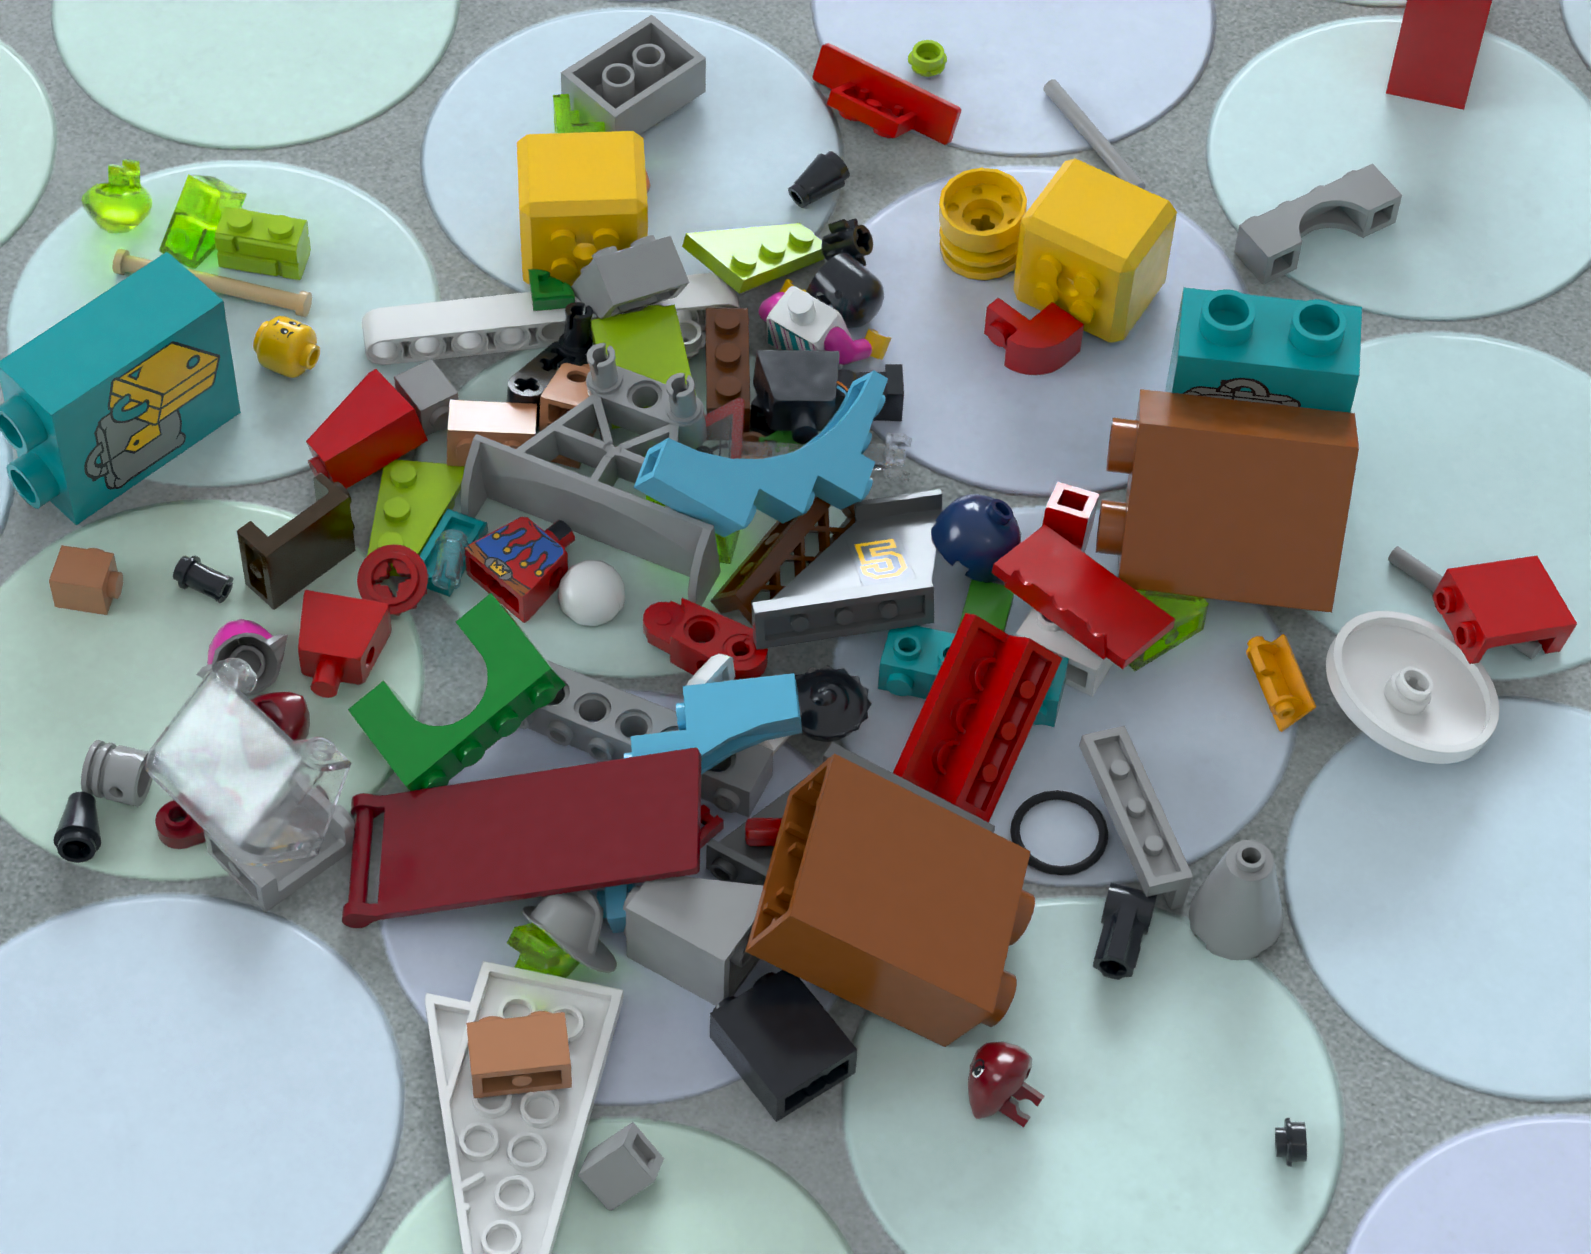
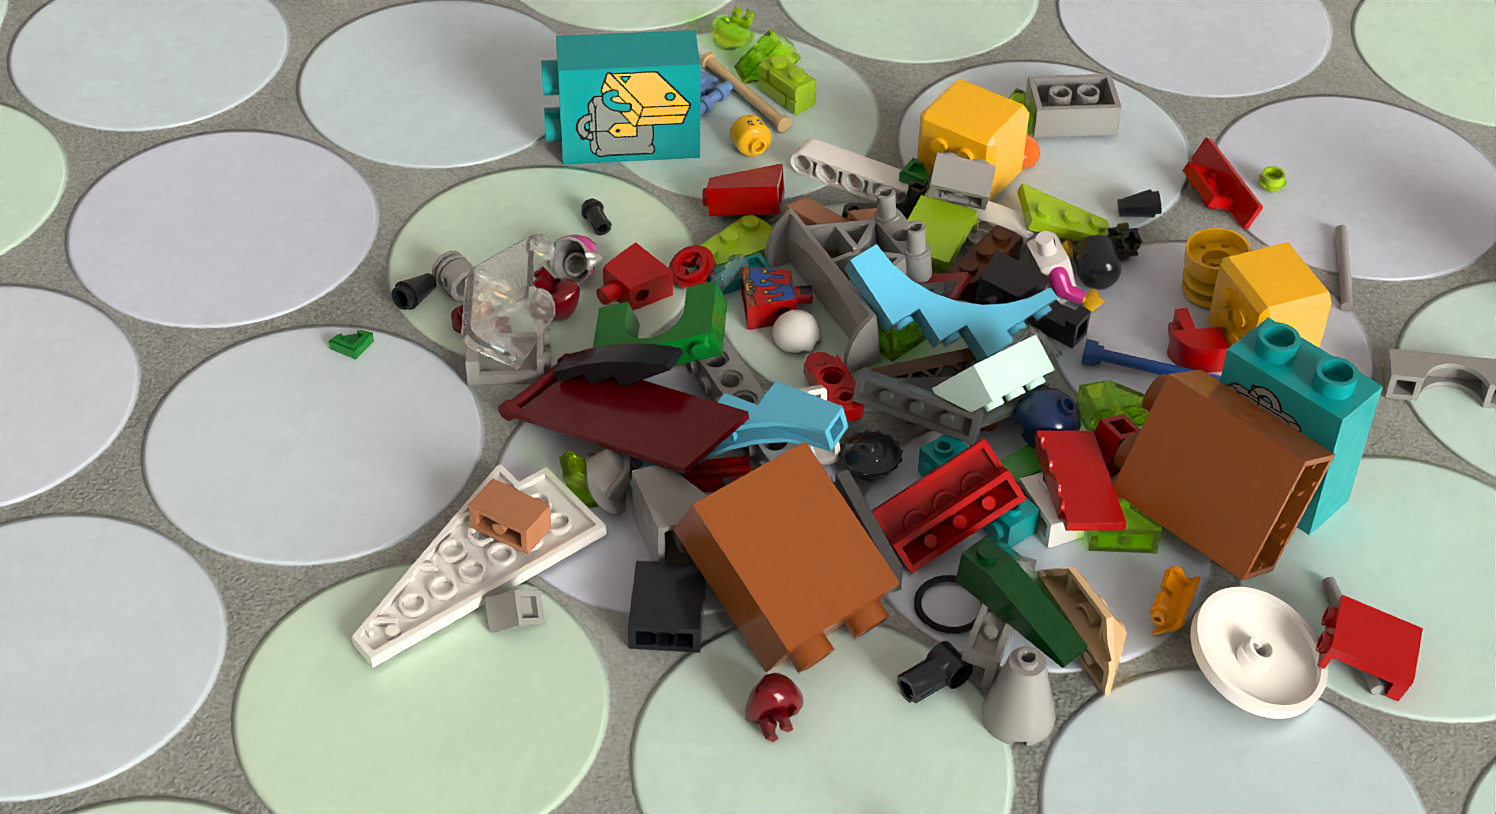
camera: 40 degrees right, 10 degrees down
nougat brick [49,545,123,615] -> none
dark brown panel [237,473,356,610] -> none
light grey brick [394,359,459,436] -> none
none -> green tile [329,330,374,360]
none -> black slope [553,344,684,387]
none -> light aqua wedge [932,335,1055,413]
none -> dark green wedge [955,536,1087,668]
none -> tan wedge [1036,566,1127,695]
none -> clear neon green slope [1076,380,1149,432]
none -> blue piece [1081,339,1221,381]

